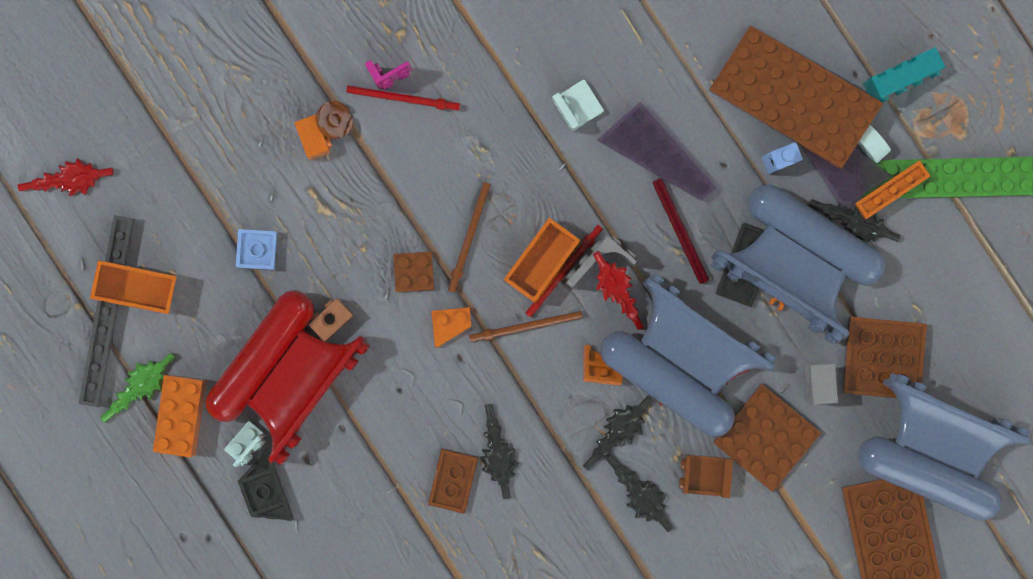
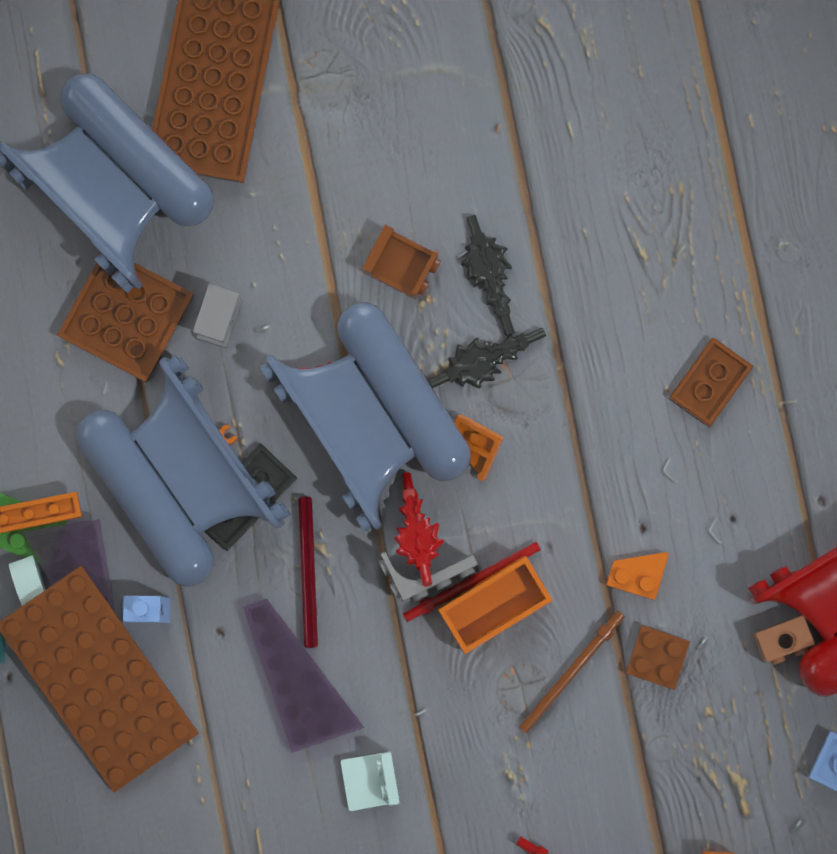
camera: 165 degrees left, 5 degrees down
dark orange bar [469,311,583,342] -> none
pearl dark grey piece [480,404,519,499] -> none
dark orange plate [712,384,821,492] -> none
pearl dark grey piece [809,199,900,242] -> none

